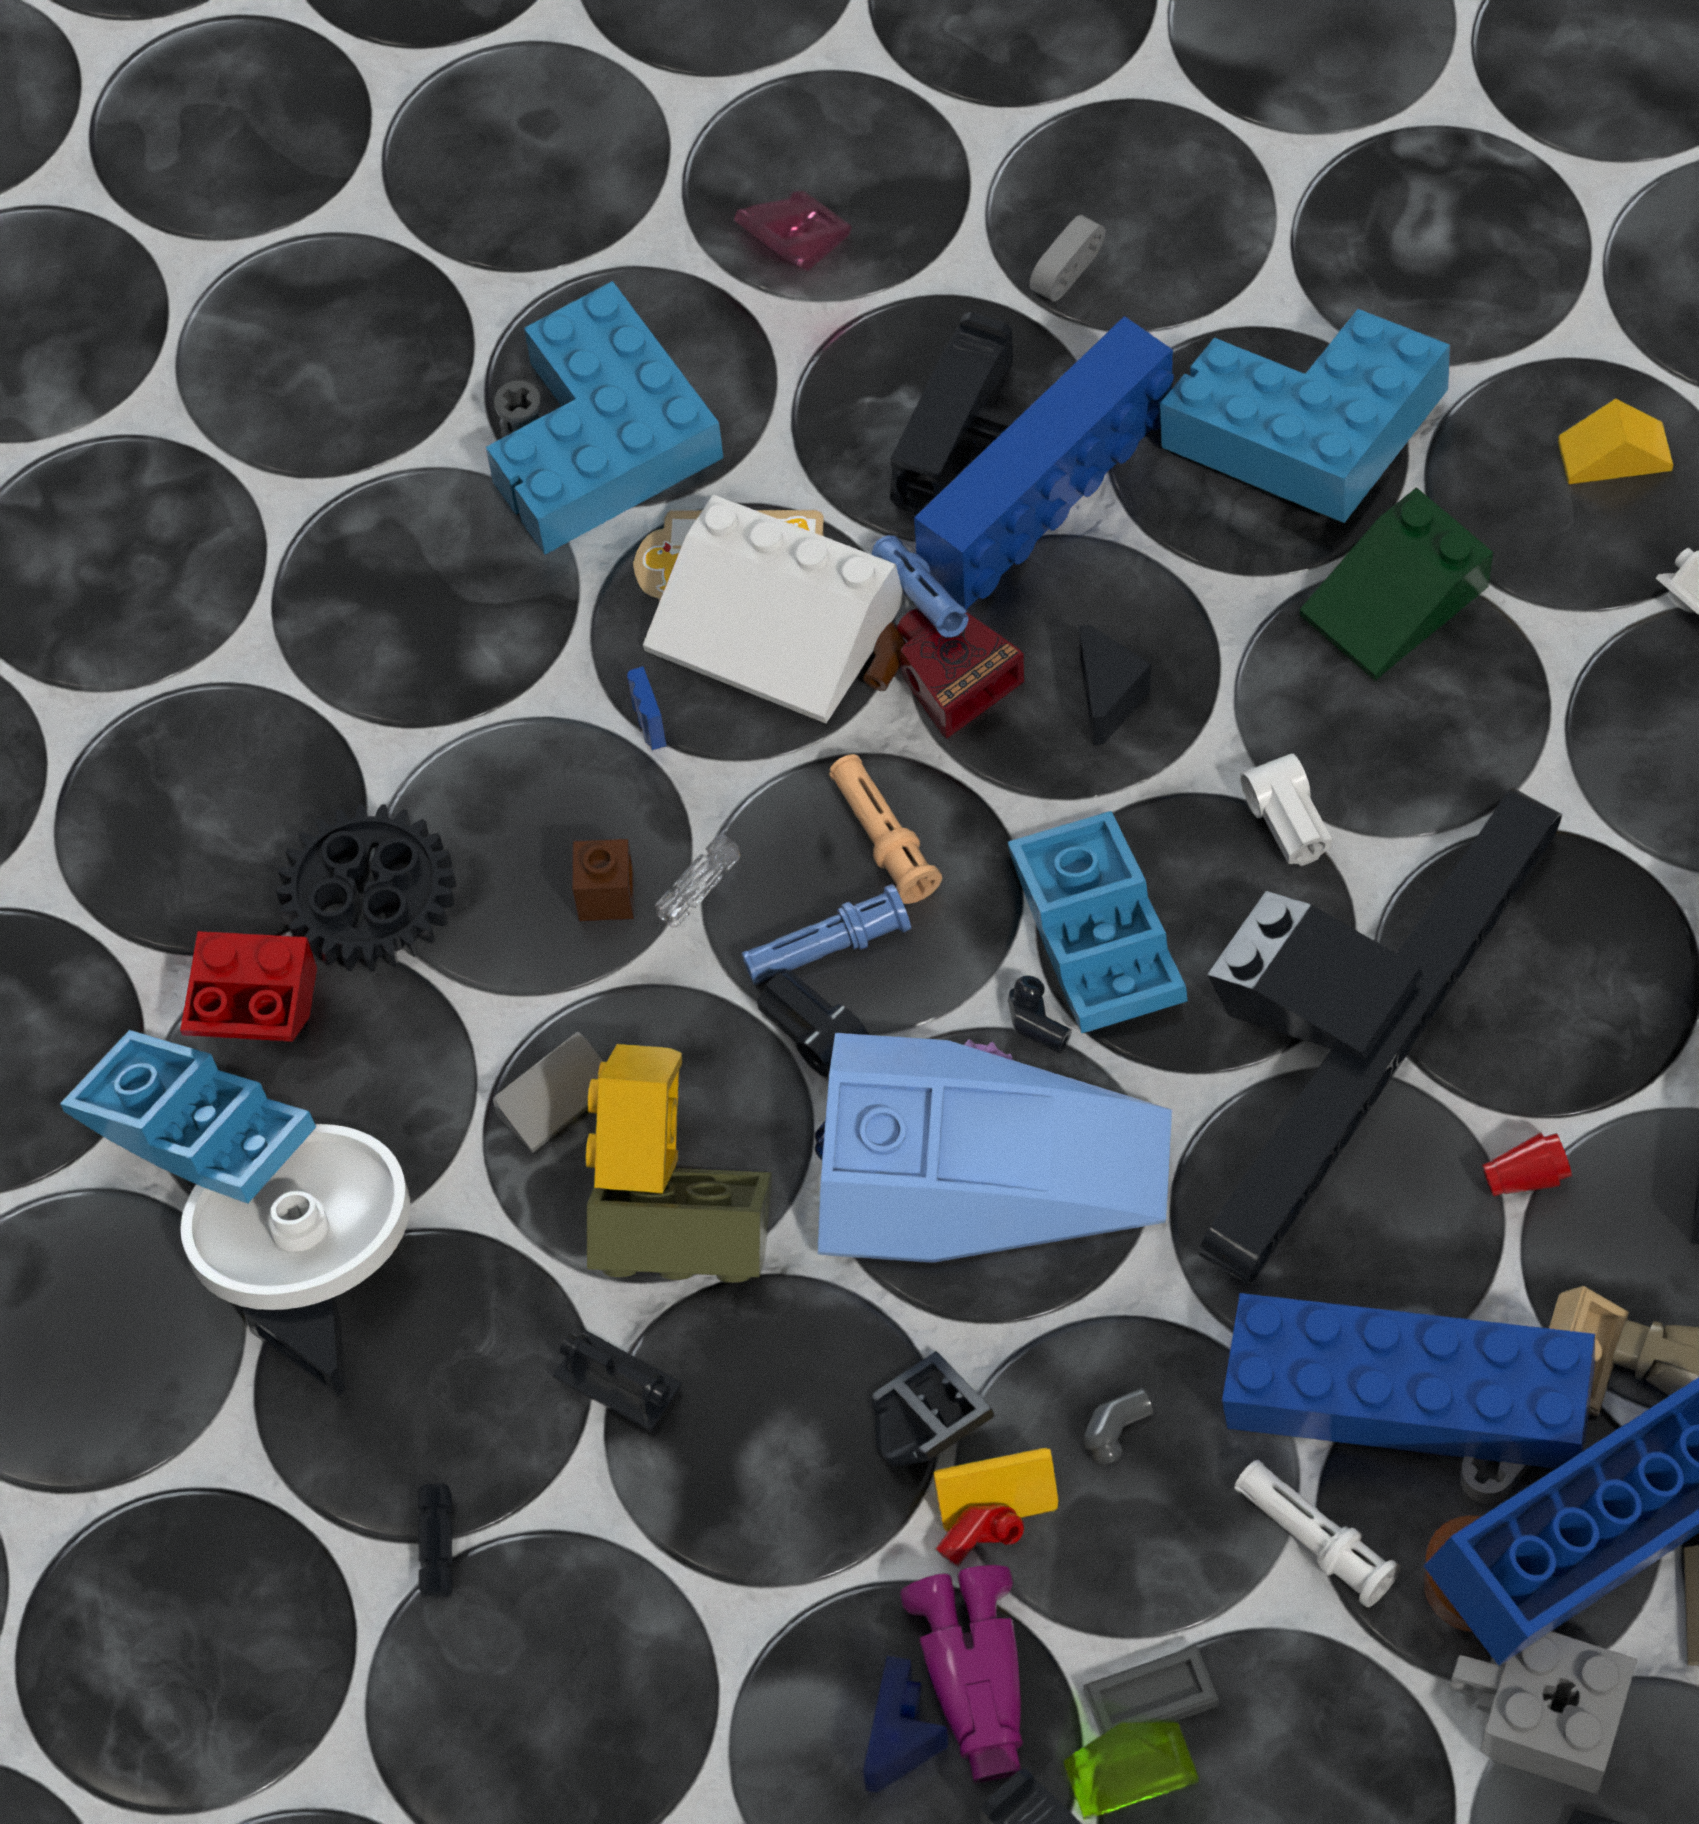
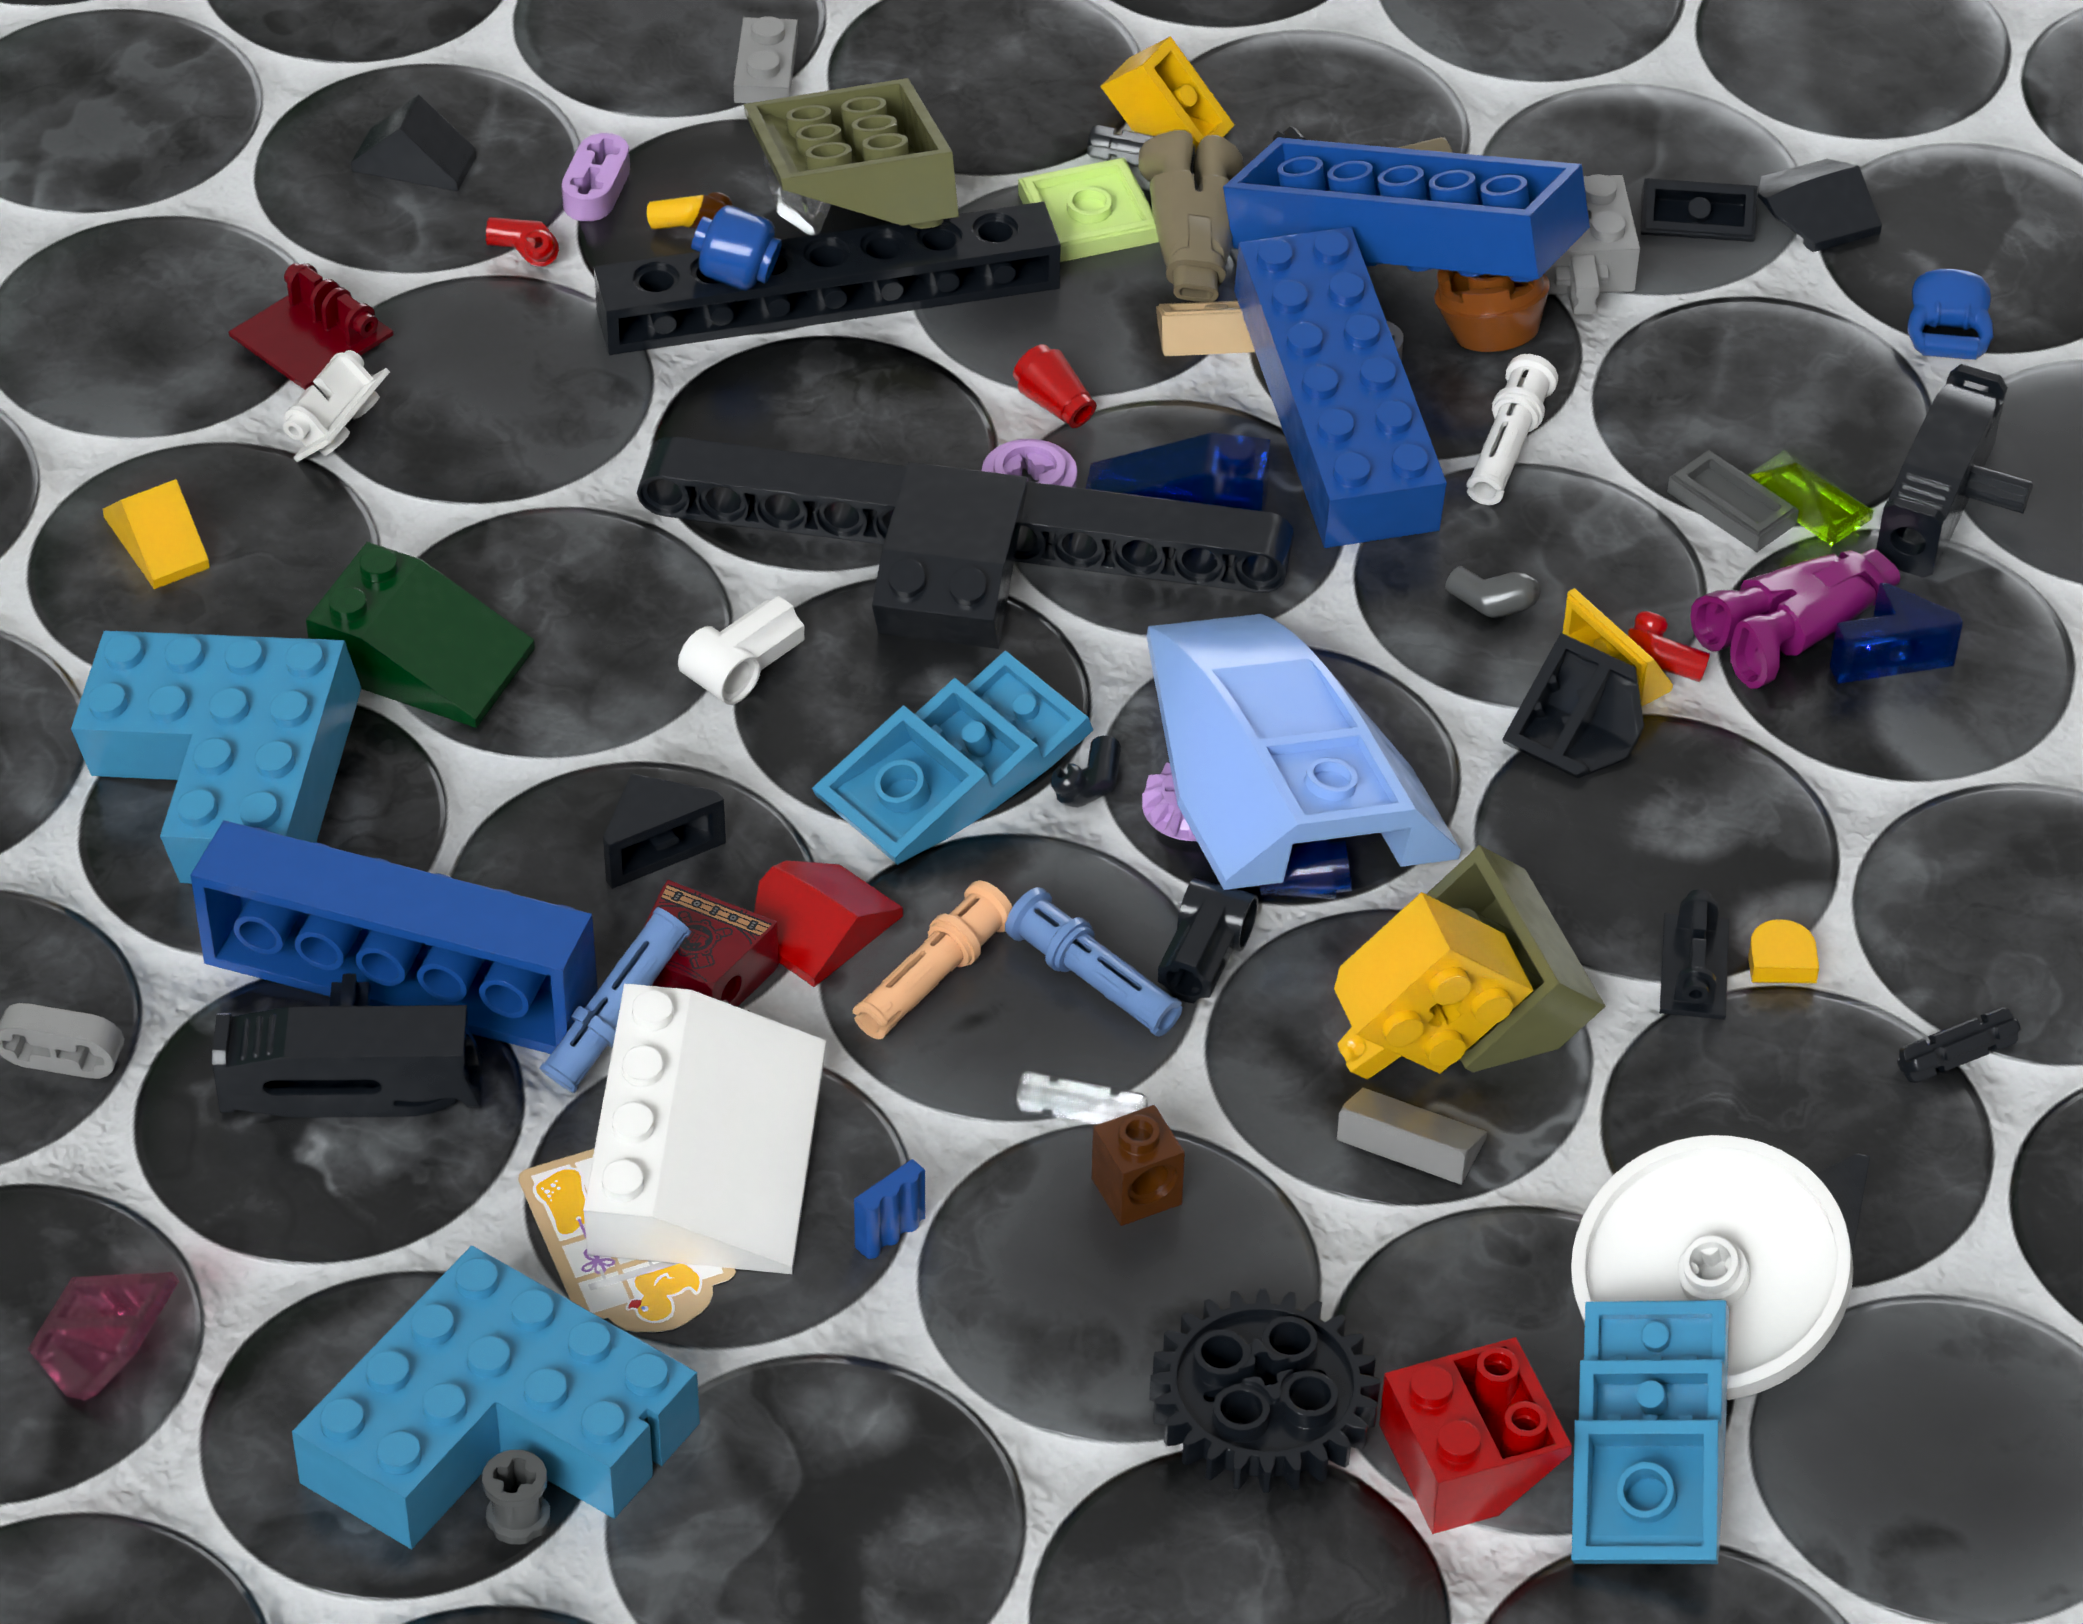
camera: 120 degrees left, 15 degrees down
none -> red slope [754,860,903,987]
none -> lavender gear [982,439,1077,487]
none -> clear blue slope [1086,433,1271,511]
none -> yellow tile [1748,919,1819,983]

